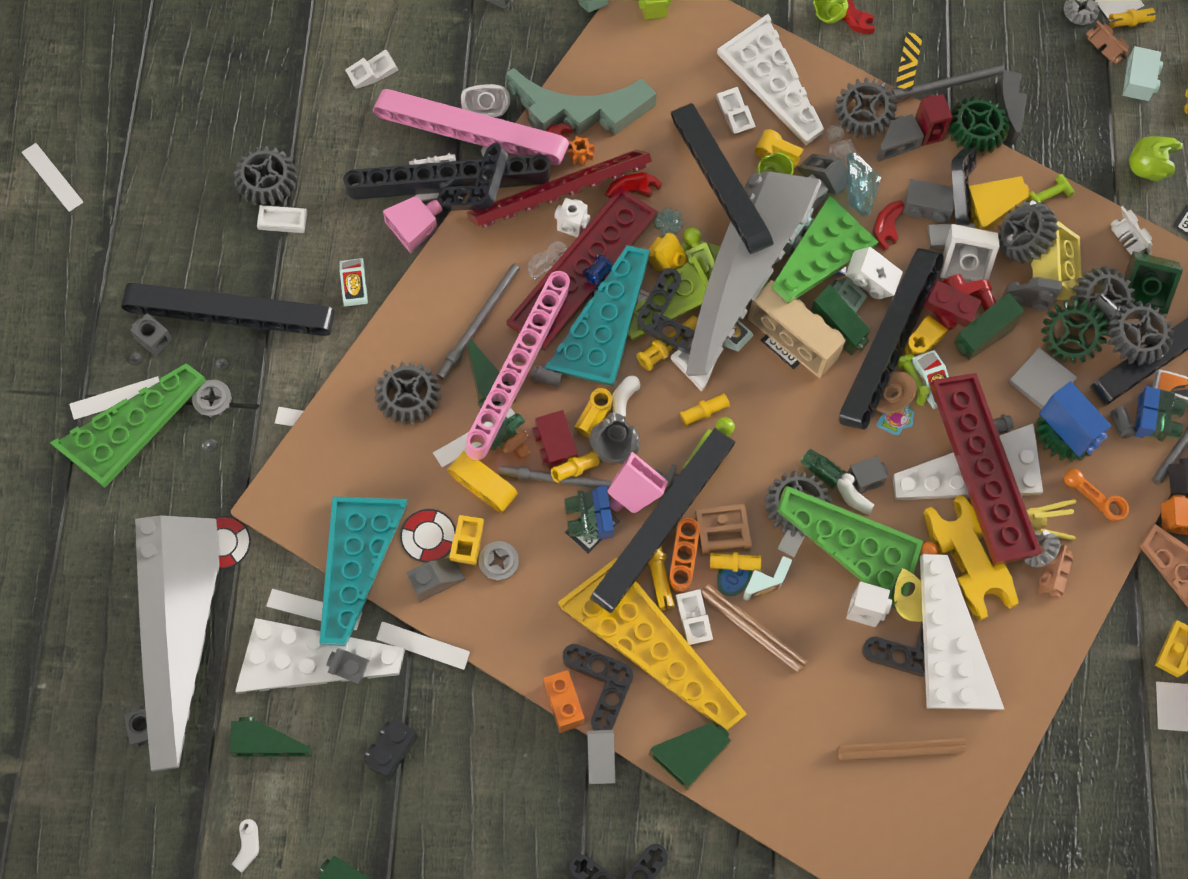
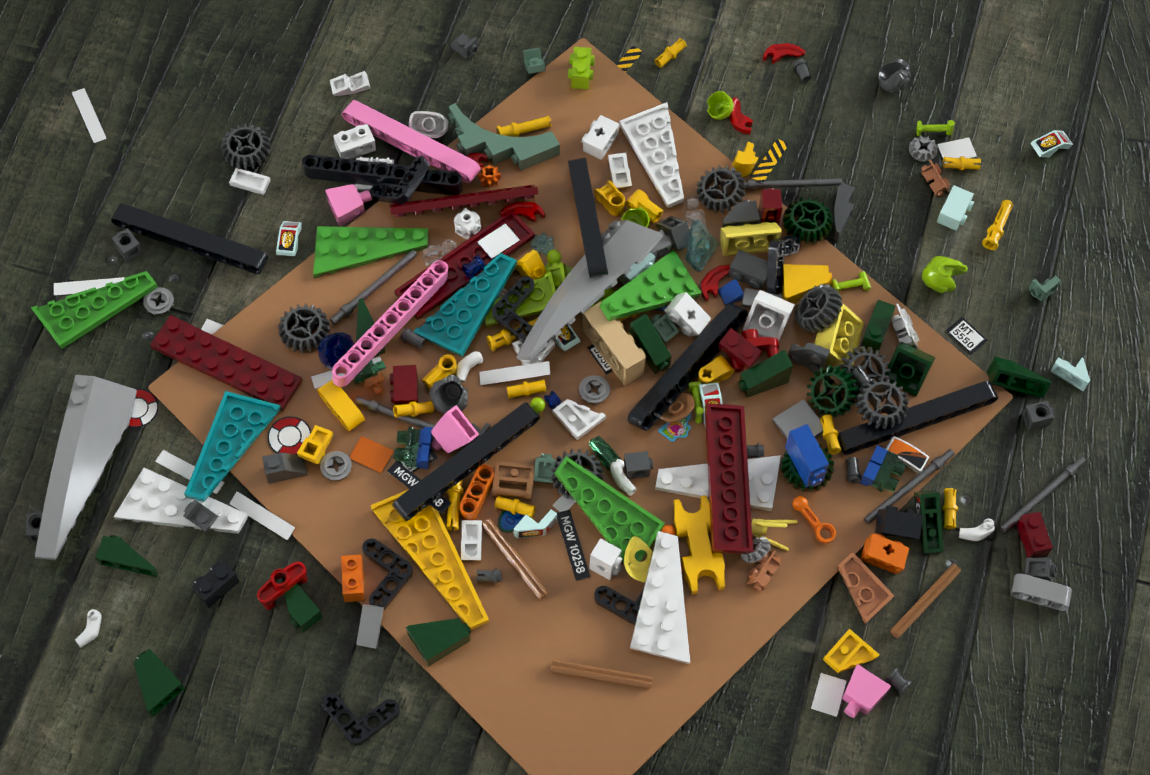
camera: 15 degrees right, 5 degrees down
none -> dark red plate [150,315,303,411]
none -> red connector [257,562,307,610]
none -> dark green slope [281,567,322,632]
none -> bright green wing [313,226,429,278]
none -> clear blue cylinder [318,332,356,370]
none -> white brick [333,124,376,159]
none -> orange sticker [349,436,394,473]
none -> black sticker [387,461,451,513]
none -> dark grey pin [476,568,502,584]
none -> white sticker [478,224,519,259]
none -> white sticker [479,361,550,385]
none -> yellow pin [496,116,552,137]
none -> sand green bracket [534,454,556,483]
none -> clear blue bush [544,391,561,410]
none -> white wing [552,399,606,440]
none -> black sticker [557,510,590,581]
none -> light grey gear [579,375,610,404]
none -> white brick [581,115,619,160]
none -> yellow piece [593,180,625,216]
none -> blue slope [718,279,744,306]
none -> light yellow slope [719,222,781,256]
none -> yellow brick [731,142,759,177]
none -> yellow pin [820,415,841,454]
none -> dark green slope [860,300,896,352]

